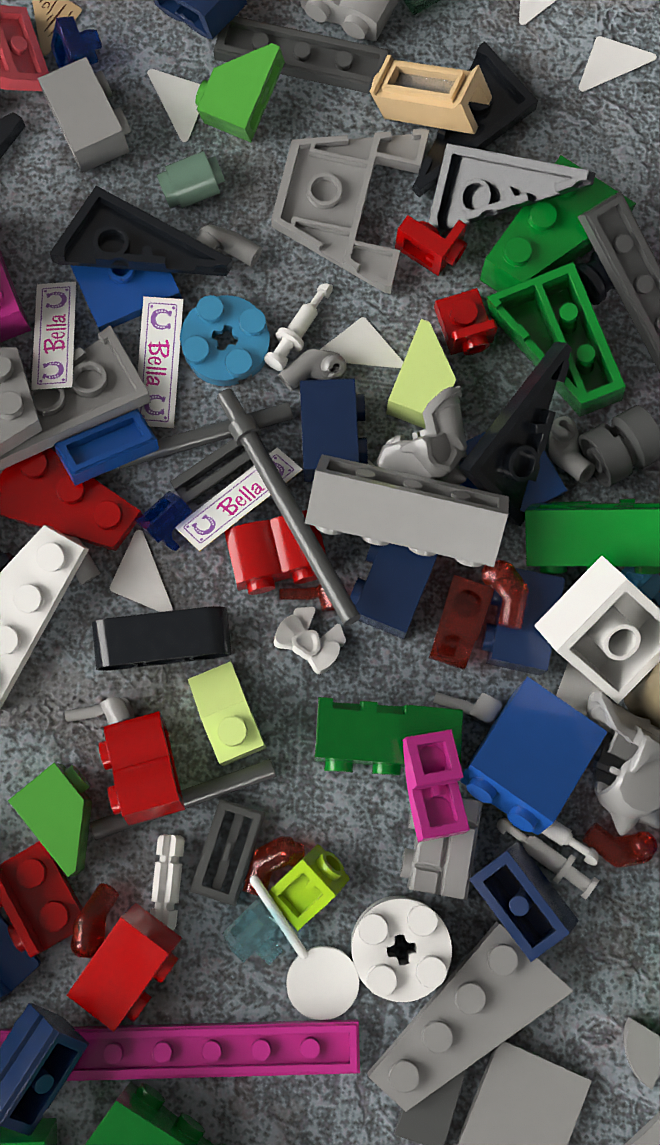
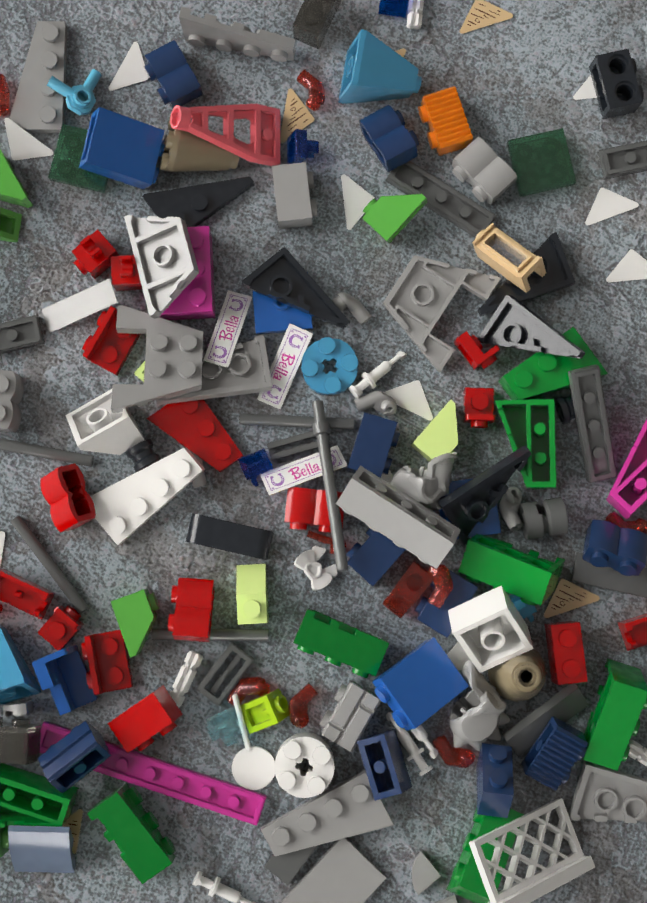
camera: 20 degrees right, 5 degrees up
blue tile [54,409,159,486] -> none
light grey hand [65,697,135,725] -> none
clear red arm [70,883,119,958] -> none
white sticker [110,530,173,612] -> none
sand green brick [156,151,225,209] -> none
dark pink slope [403,729,470,843] -> none
light grey hand [433,692,502,726] -> none
none -> clear red arm [289,683,318,728]

